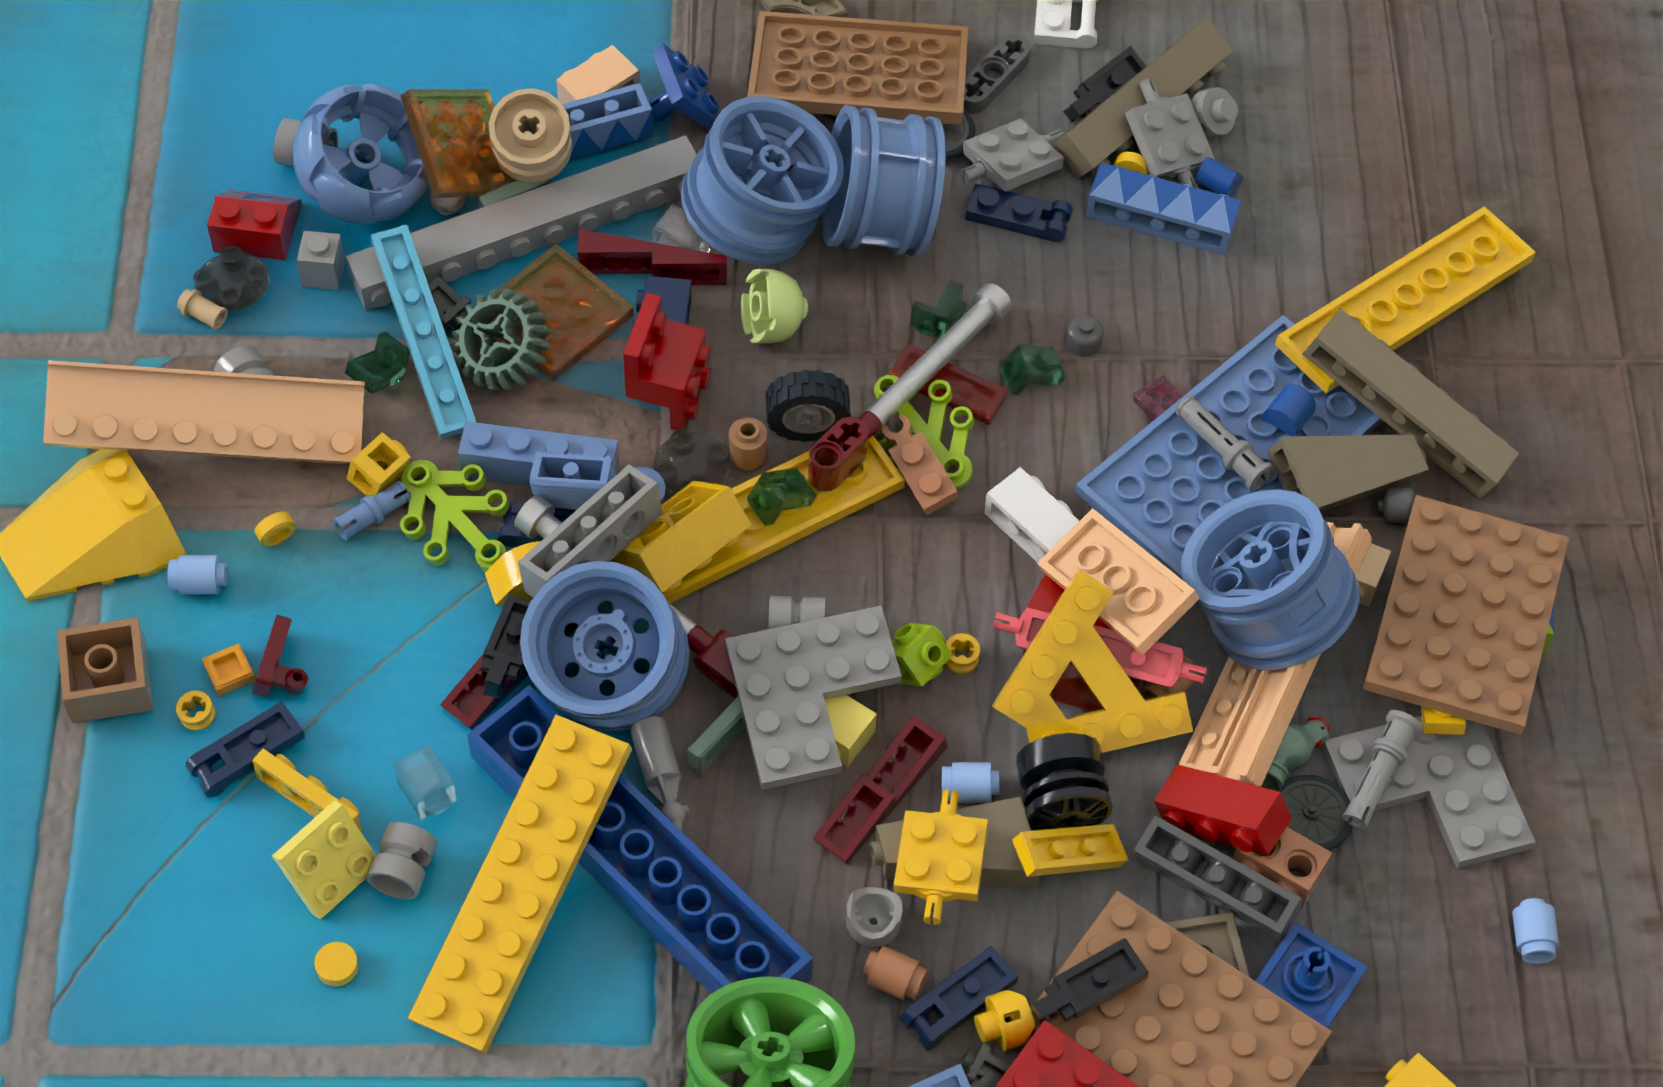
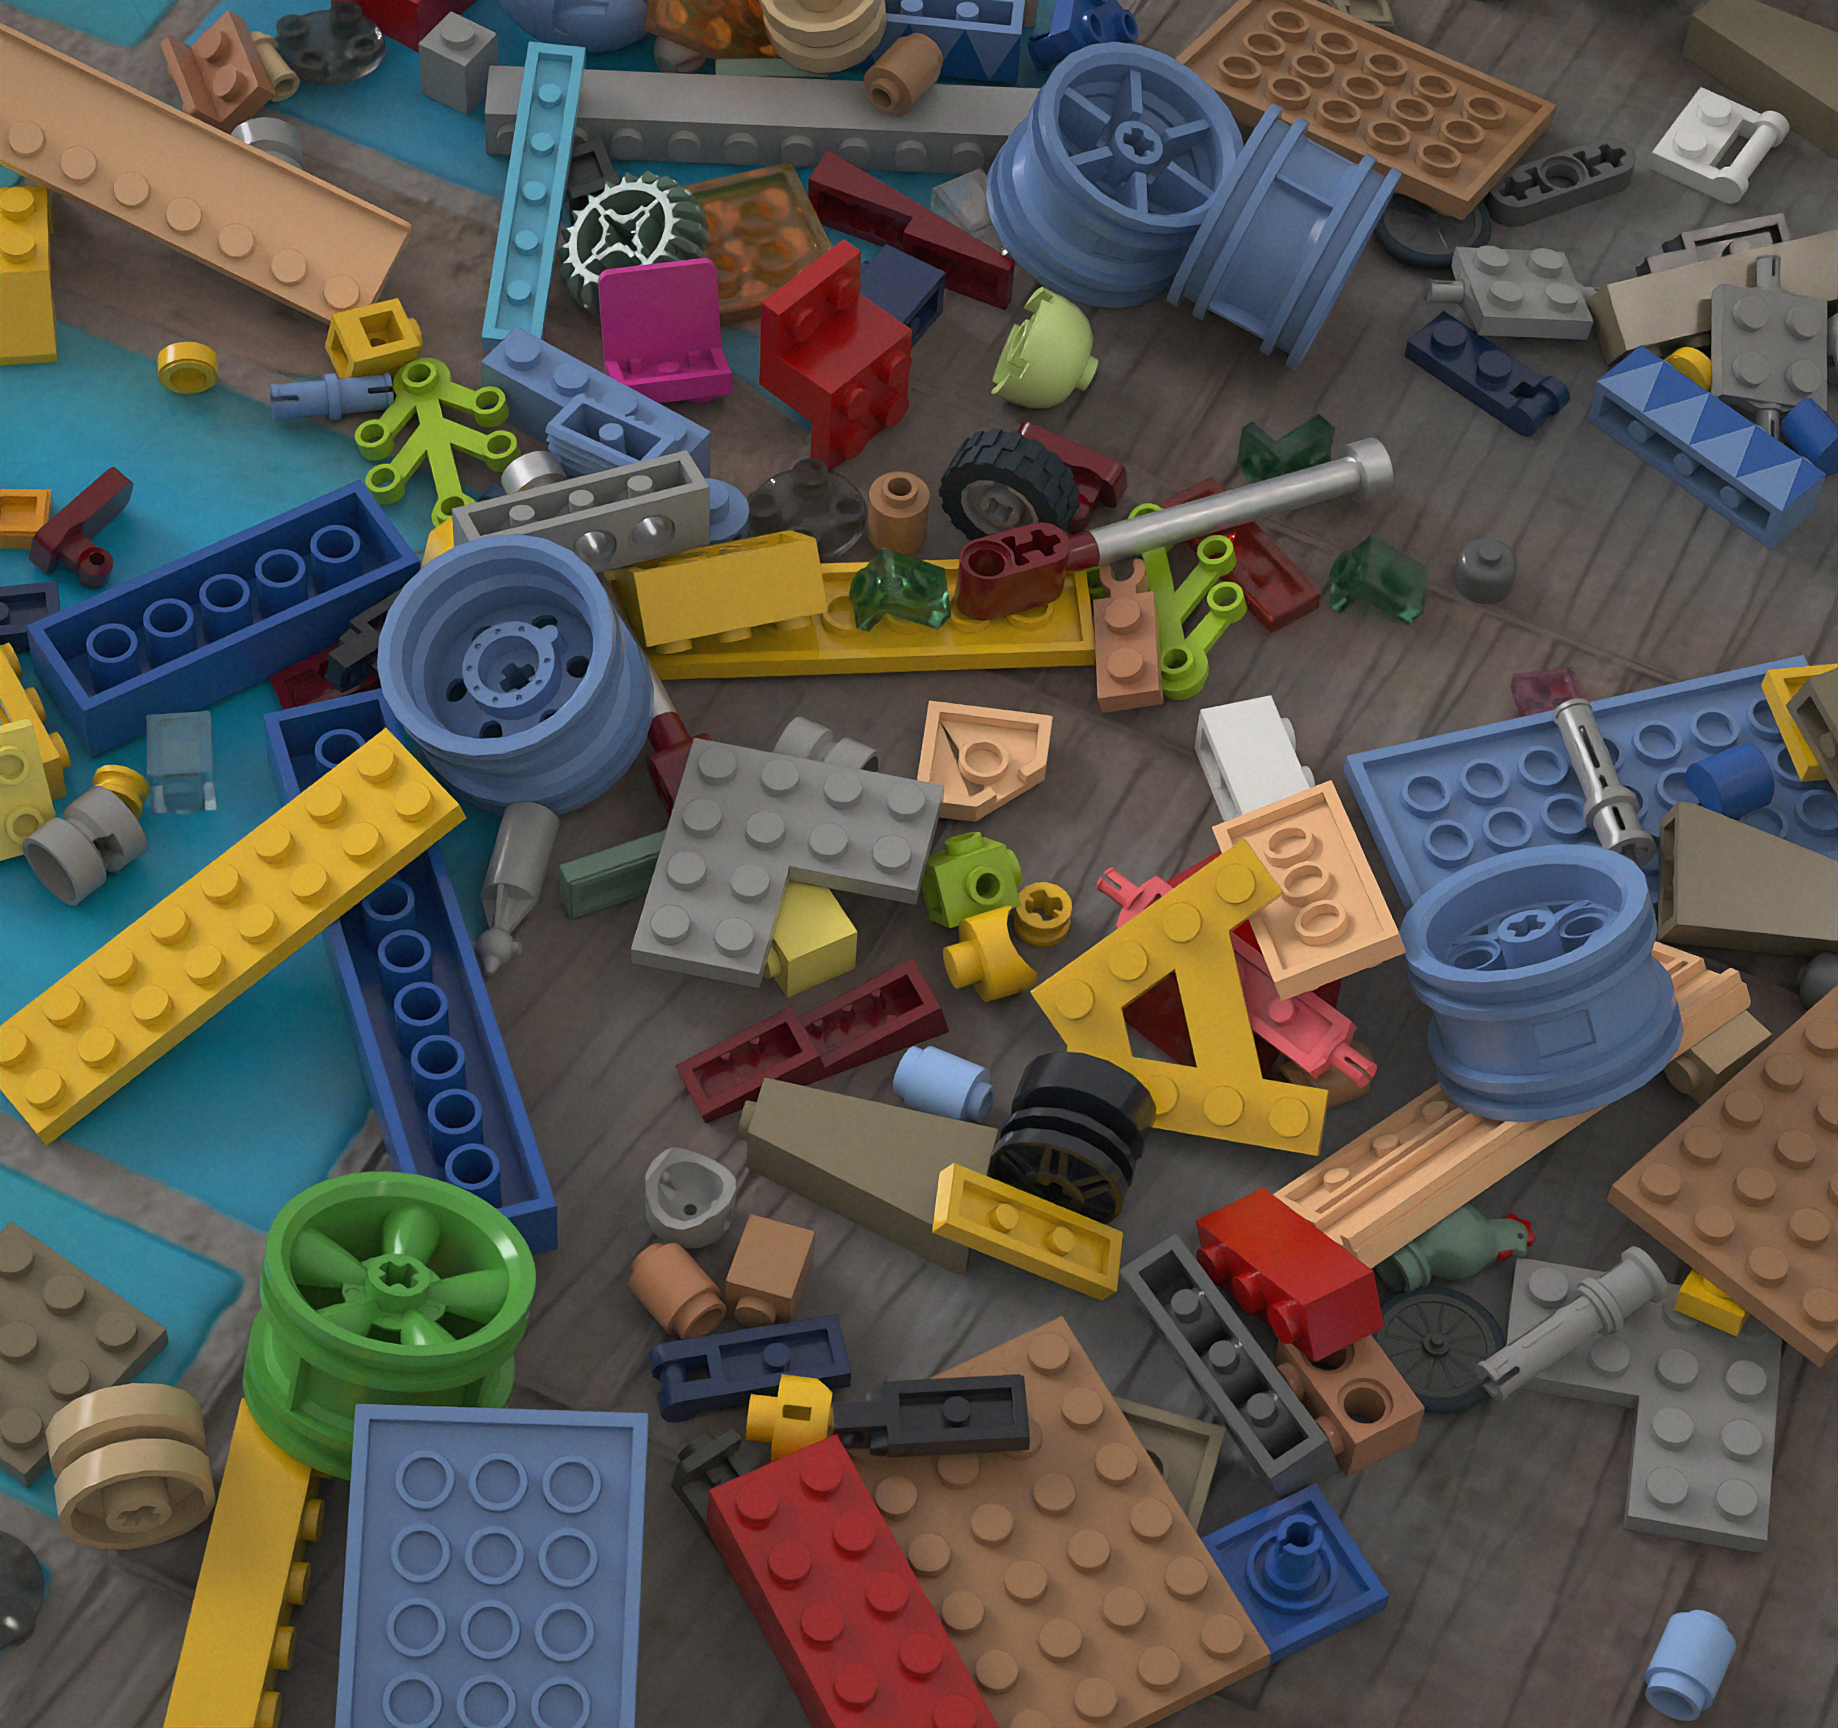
camera: 25 degrees right, 5 degrees down
light blue brick [168,555,228,595] -> none
clear green bracket [345,331,410,394] -> none
yellow plate [894,789,988,925] -> none
none -> blue brick [26,480,421,758]
none -> yellow bush [91,765,150,820]
none -> nougat bracket [160,10,275,135]
none -> dark pink bracket [598,258,733,403]
none -> medium nougat brick [725,1214,815,1328]
none -> medium nougat brick [864,33,943,115]
none -> light nougat plate [917,700,1053,822]
none -> yellow piece [943,905,1038,1003]
none -> dark red piece [1017,422,1128,533]

